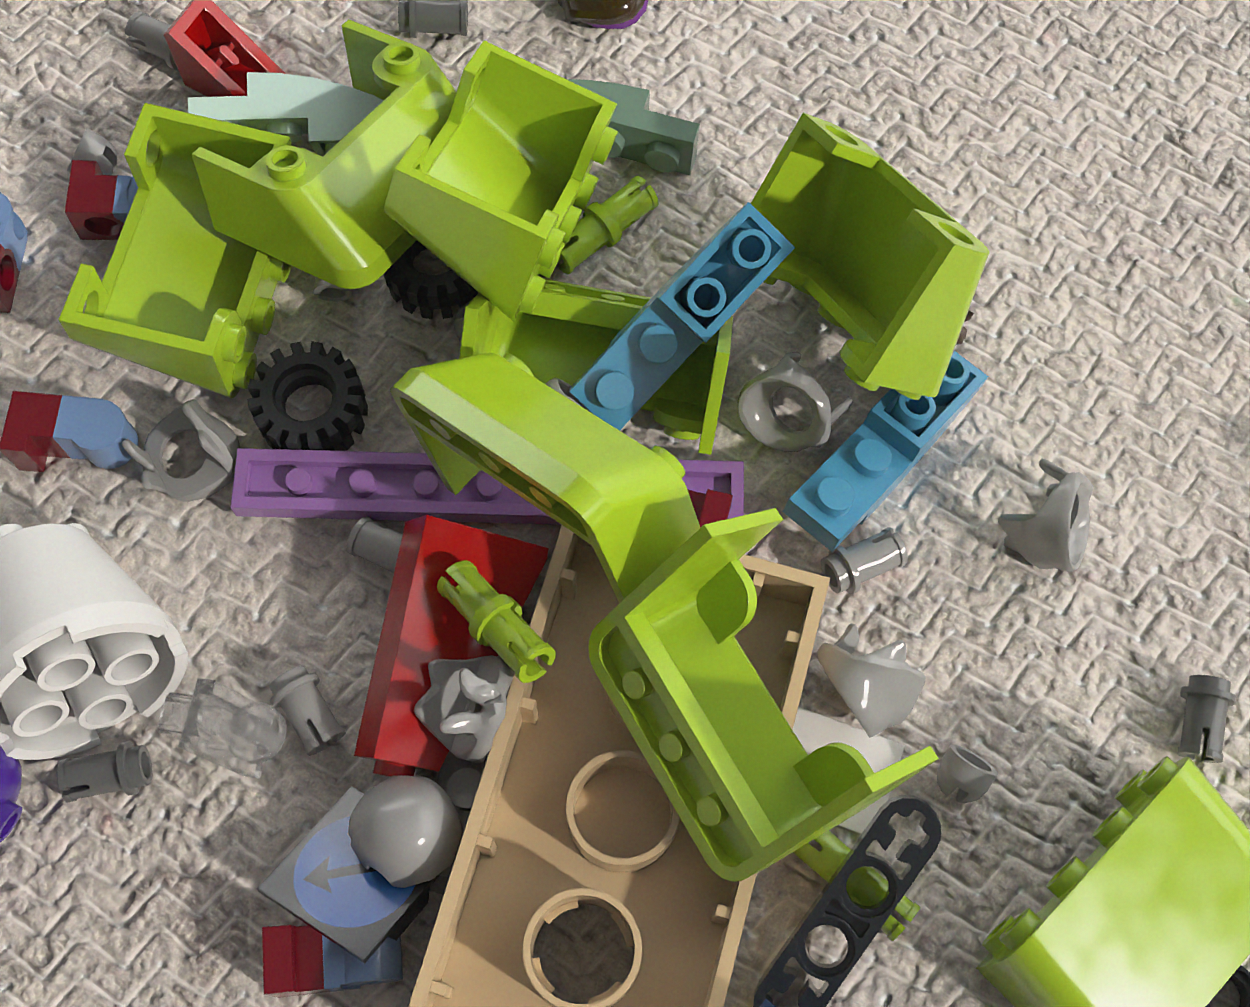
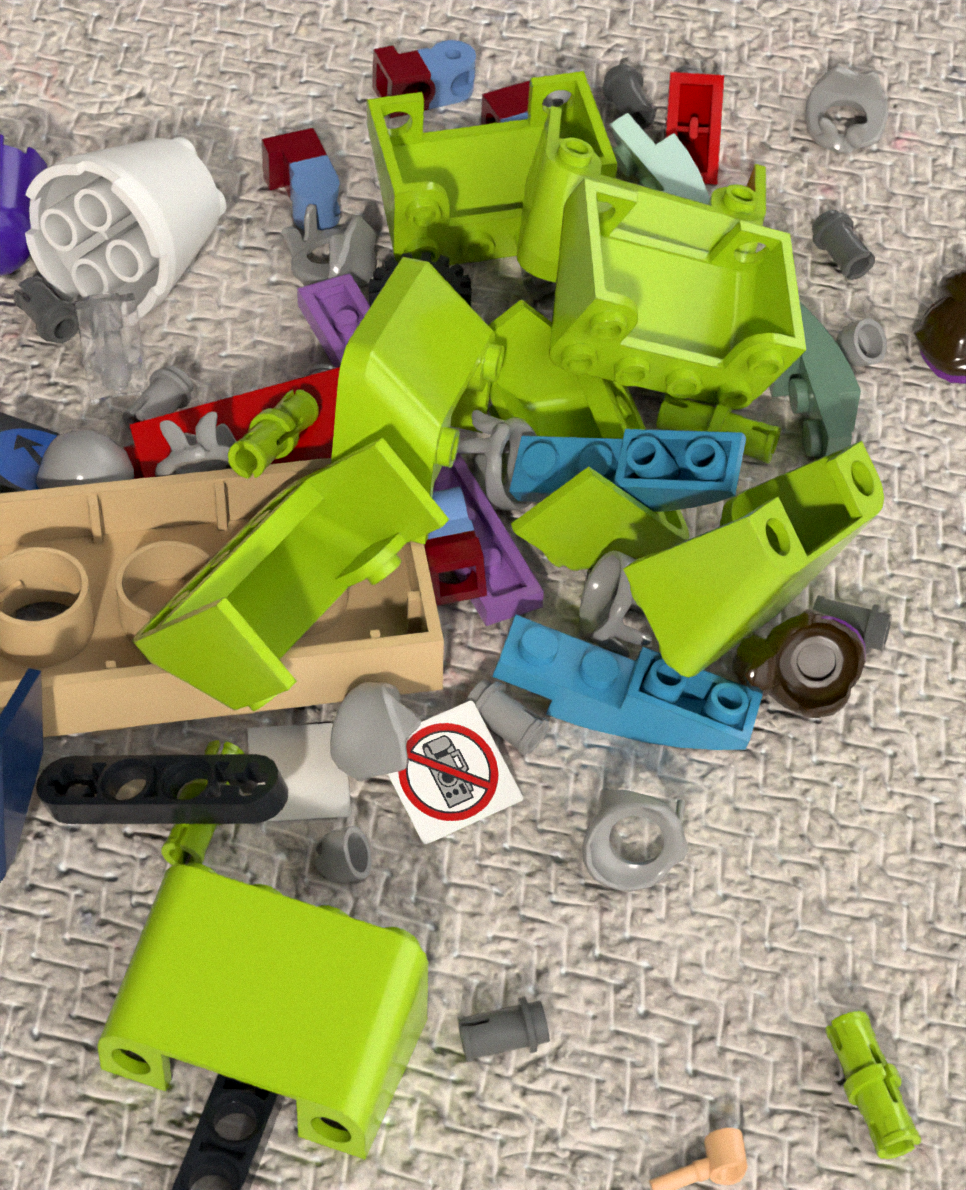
camera: 65 degrees right, 20 degrees down
none -> sticker [388,701,523,845]
none -> dark grey pin [602,64,655,130]
none -> light grey hinge [836,319,887,367]

